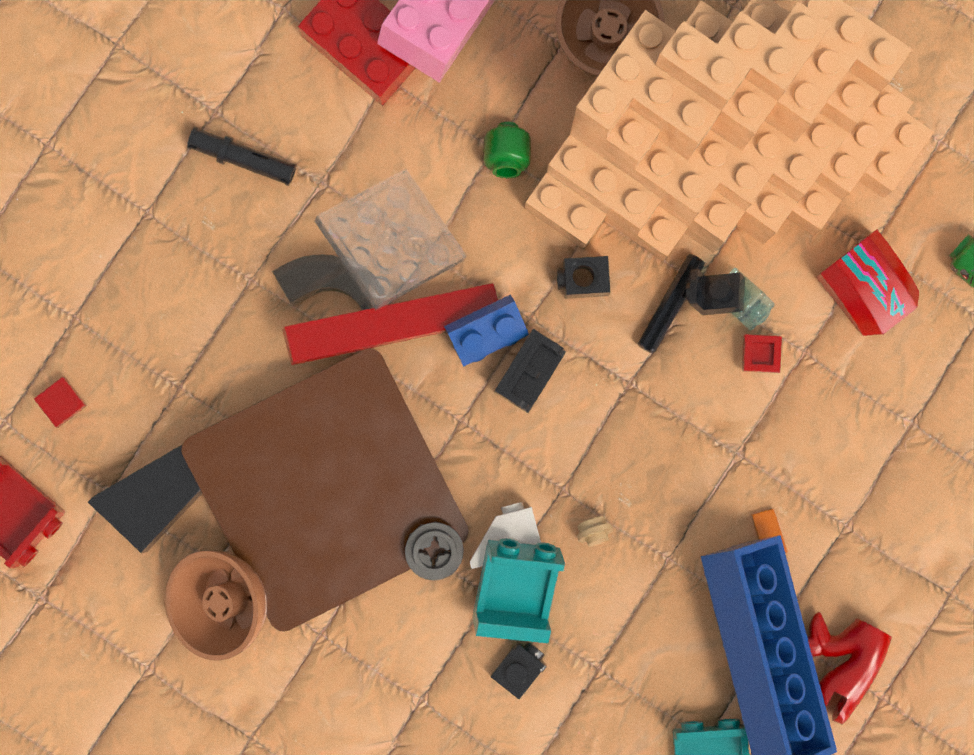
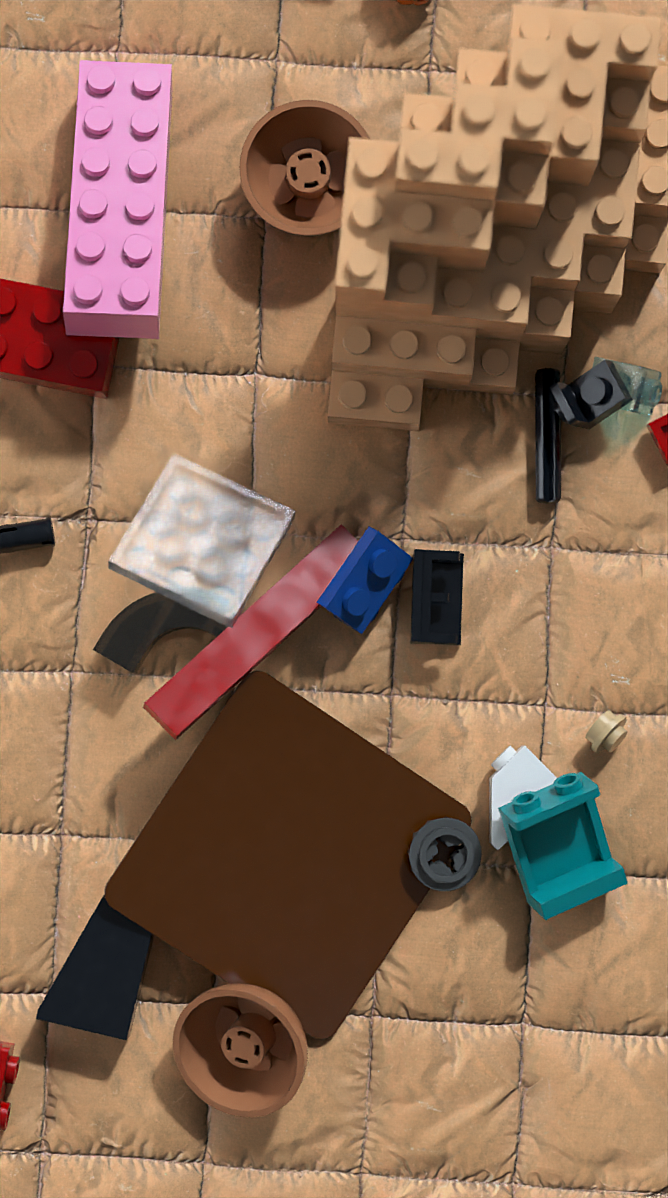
camera: 25 degrees left, 0 degrees up
green head [483,122,531,179] -> none
black bracket [490,641,547,700] -> none
black brick [557,256,610,299] -> none

